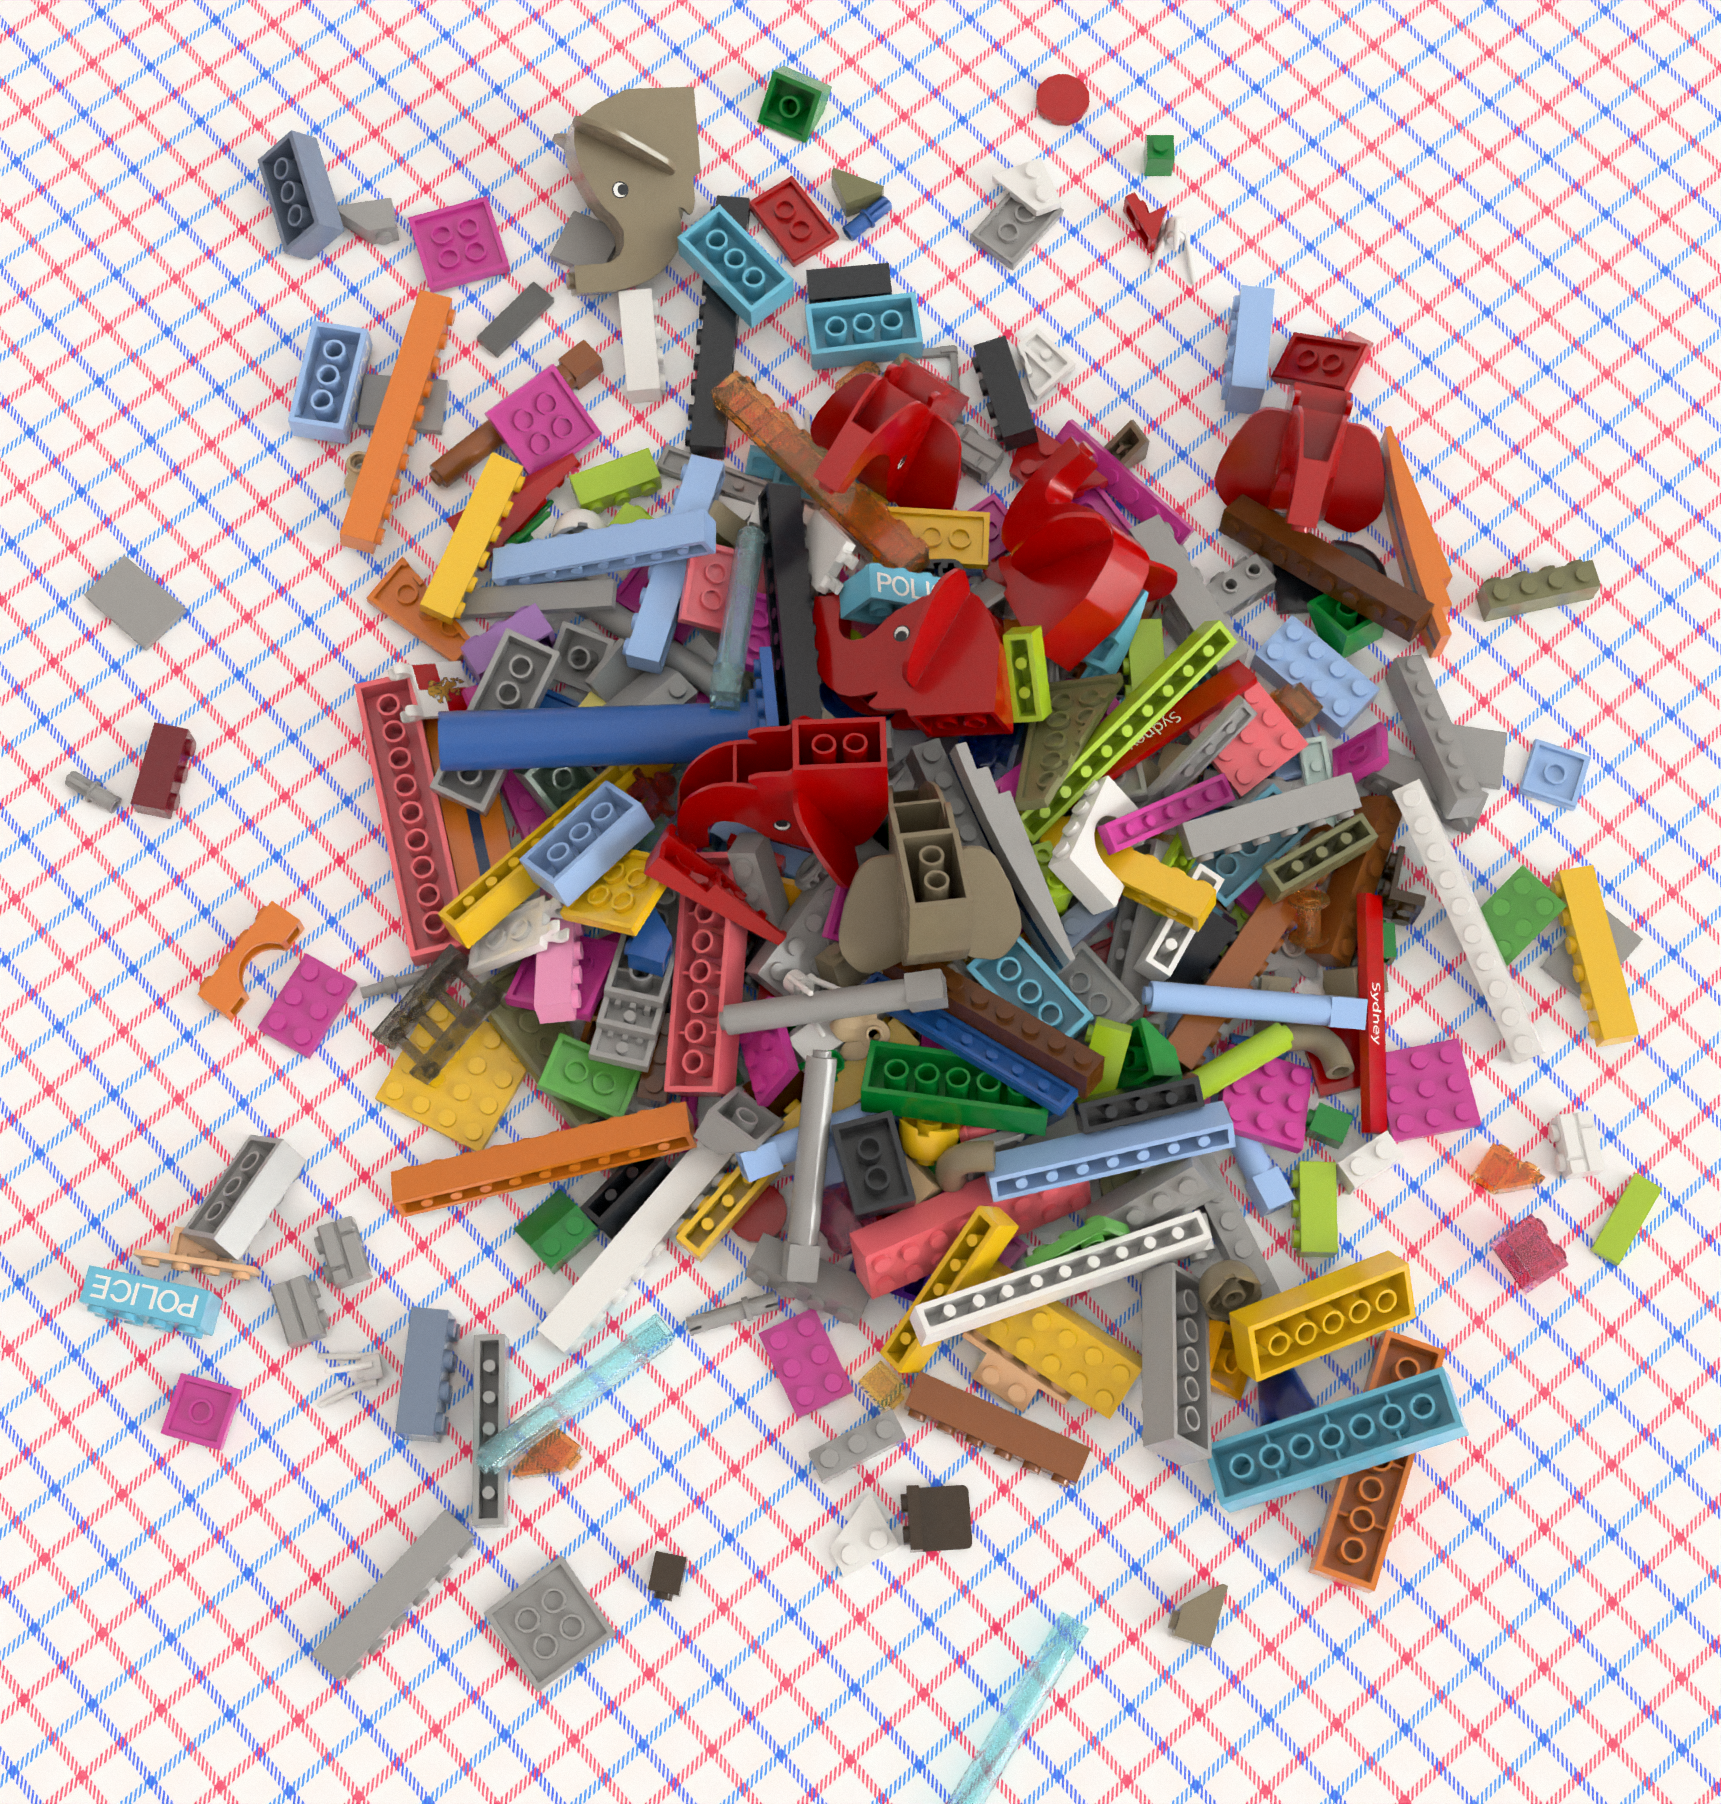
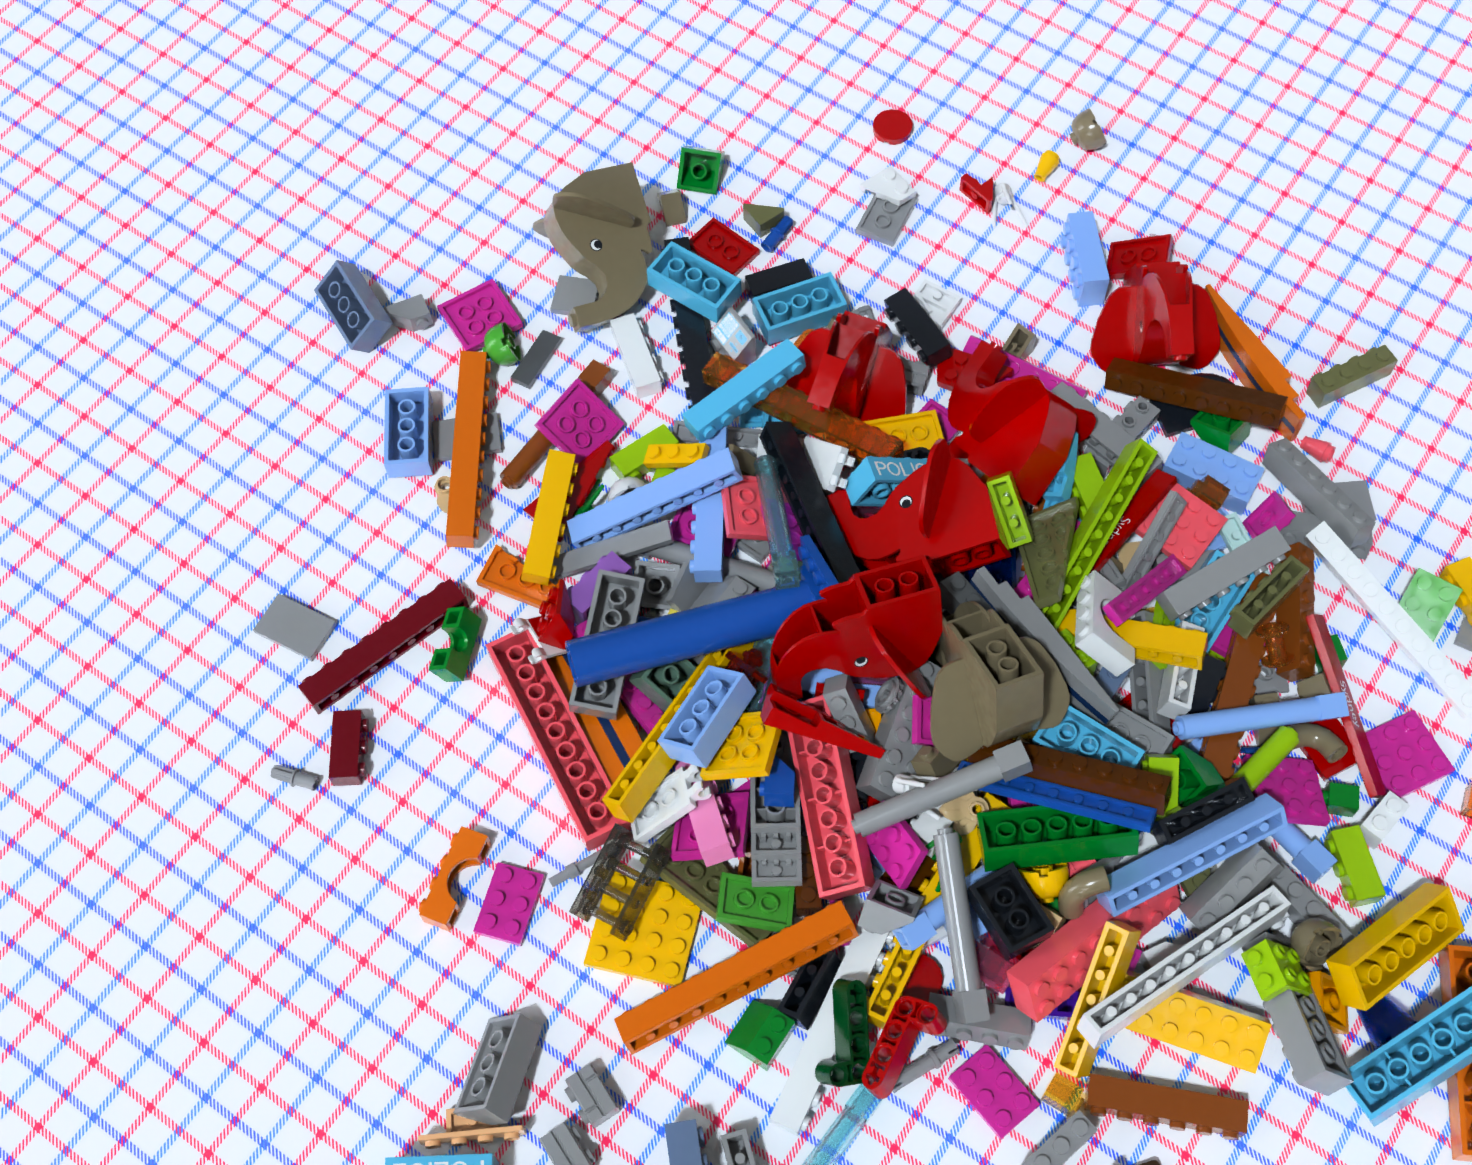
camera: 10 degrees left, 10 degrees down
light nougat bracket [961,1329,1072,1412] -> none
bright green plate [1024,1215,1131,1268] -> none
green brick [1143,135,1175,176] -> none
dark brown bracket [1377,845,1426,926] -> none
light blue tile [1518,738,1591,811] -> none
none -> dark red brick [298,579,469,715]
none -> green arch [429,606,482,682]
none -> bright green cylinder [482,322,522,366]
none -> red slope [536,579,575,650]
none -> yellow plate [643,443,710,468]
none -> dark tan slope [657,189,686,227]
none -> medium azure brick [682,338,806,443]
none -> light grey slope [710,307,756,372]
none -> dark green beam [815,978,870,1087]
none -> red beam [862,996,947,1099]
none -> yellow cone [1034,150,1060,182]
none -> dark tan cylinder [1069,108,1107,150]
none -> lime bracket [1241,939,1313,1002]
none -> coral cone [1300,436,1336,463]

